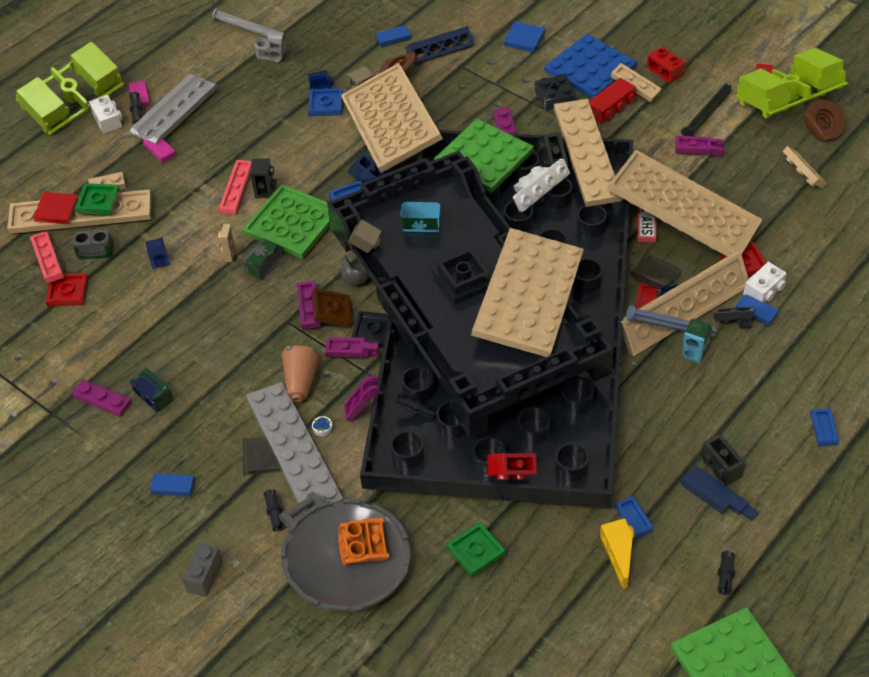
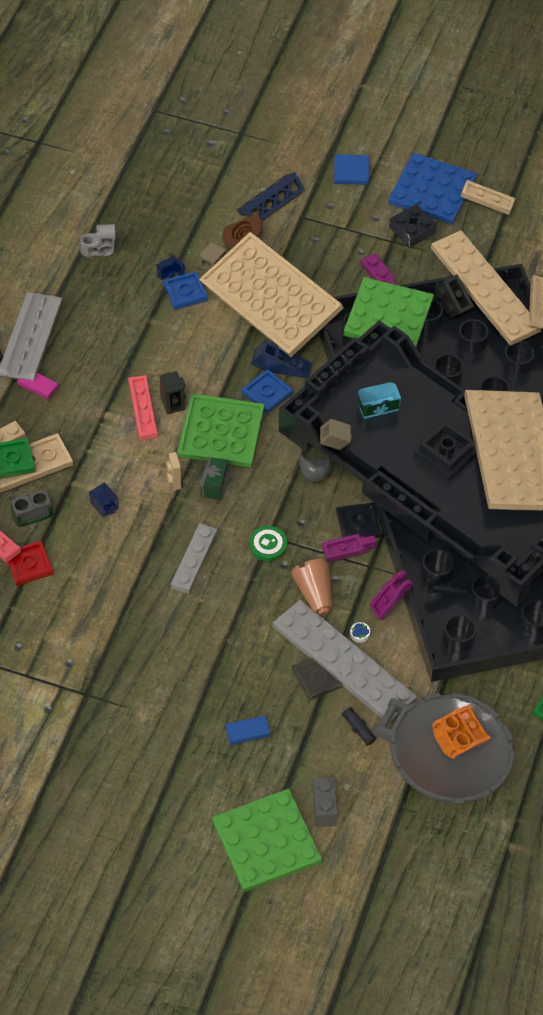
camera: 25 degrees left, 5 degrees up
magenta plate [71,379,132,417] -> none
piece [130,368,174,412] -> none
light grey axle [212,8,279,37] -> none
magenta plate [297,280,321,330] -> none
reddish brown plate [312,288,352,328] -> none
blue tile [375,25,411,47] -> none
white bracket [513,159,570,212] -> none
red brick [589,78,636,125] -> none
red brick [647,46,686,84] -> none
none -> light grey plate [171,523,217,594]
none -> bright green plate [211,789,322,893]
none -> green tile [249,526,287,562]

